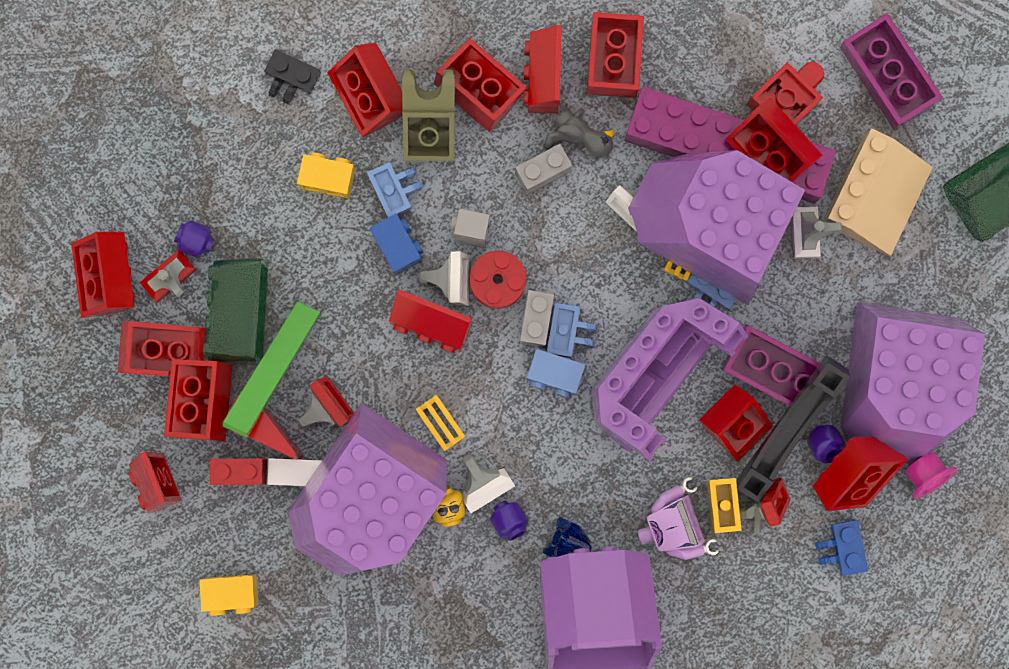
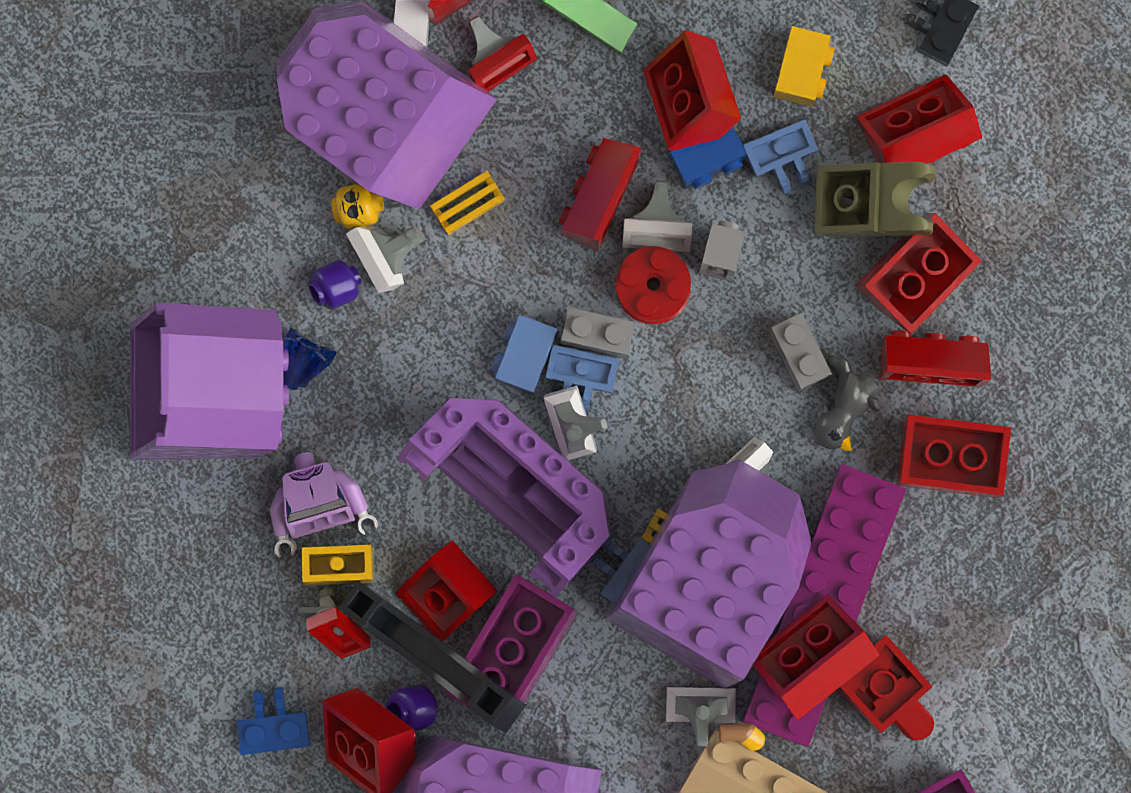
camera: 95 degrees right, 0 degrees up
none -> piece [544,385,608,460]
none -> red slope [643,30,741,151]
none -> medium nougat arm [719,723,765,751]

